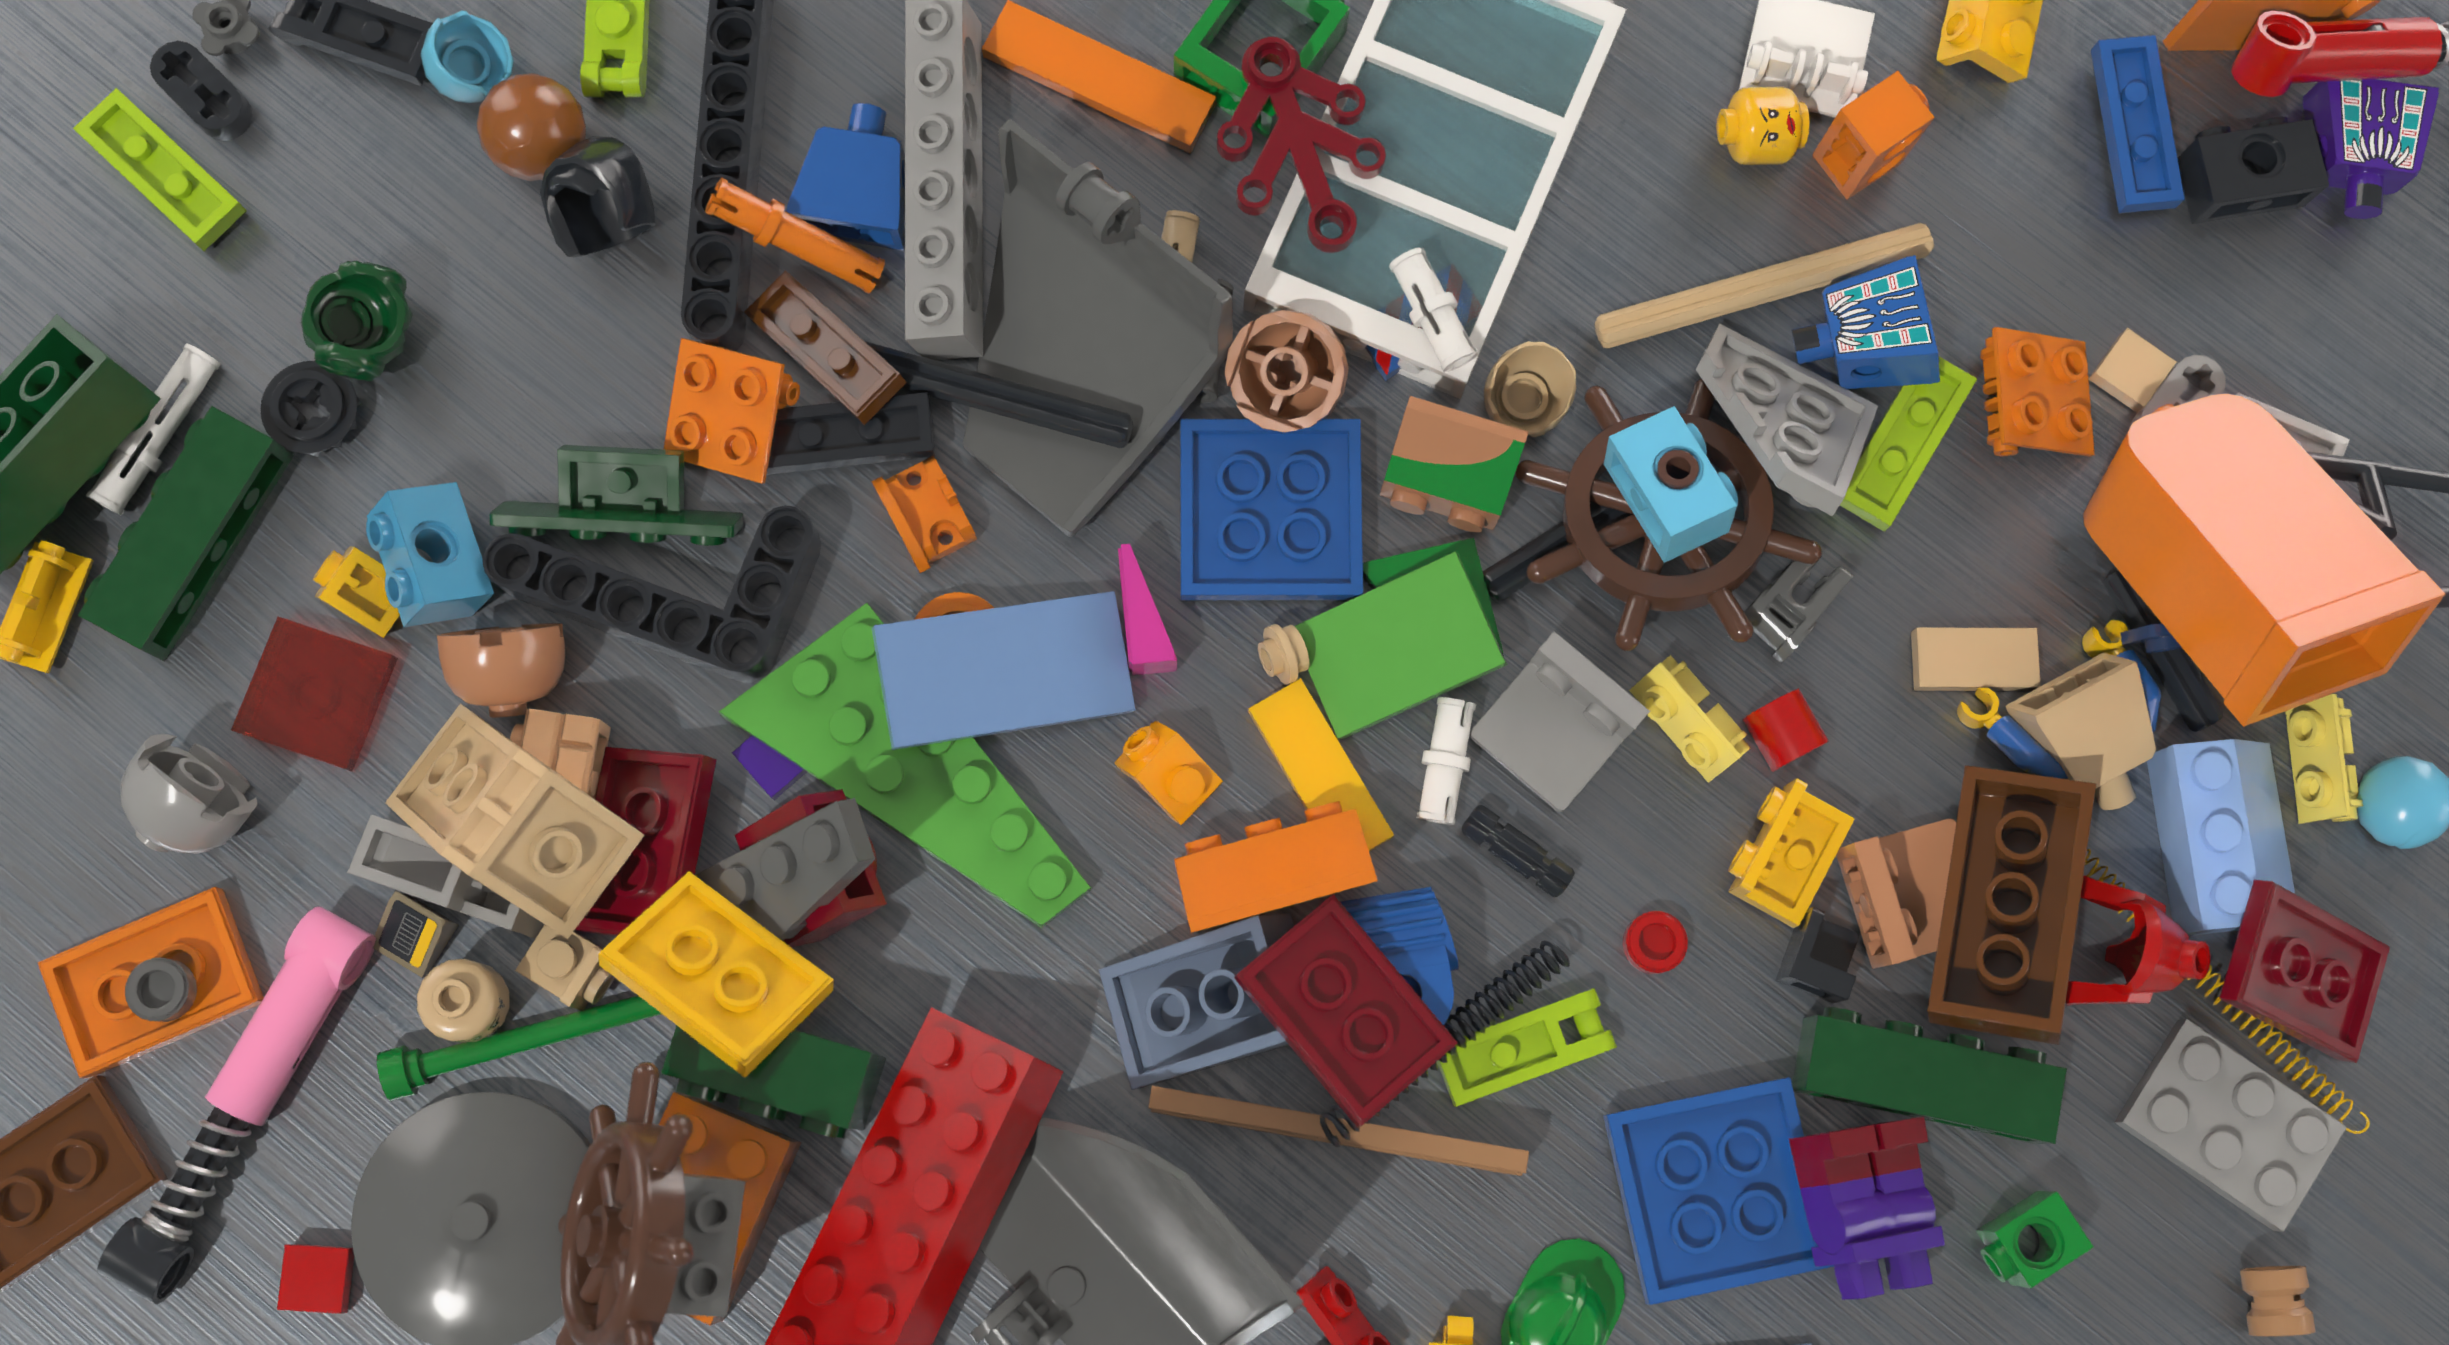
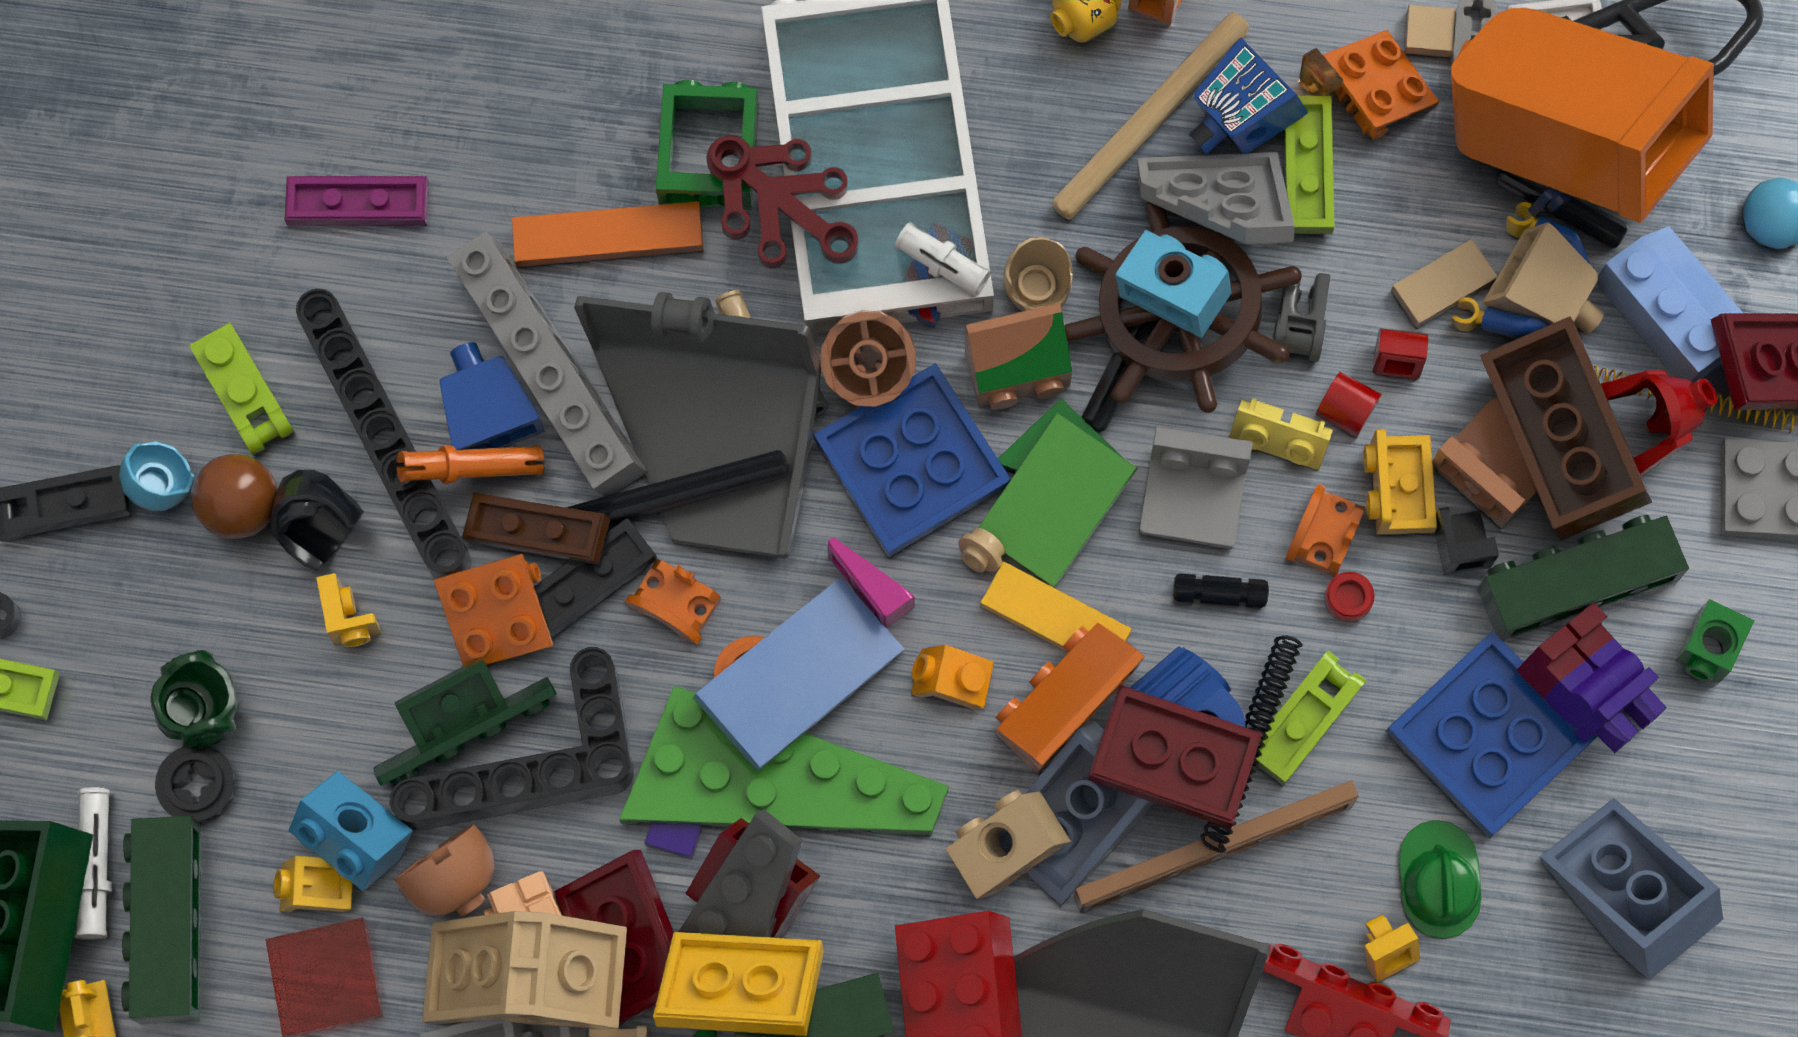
camera: 25 degrees left, 5 degrees down
white pin [1416,697,1476,825] -> none
light yellow hinge [2285,694,2363,824] -> none
none -> yellow bracket [316,573,381,647]
none -> tan brick [945,790,1071,899]
none -> orange piece [1285,483,1366,577]
none -> clear orange tile [1299,48,1344,96]
none -> red brick [1372,328,1428,380]

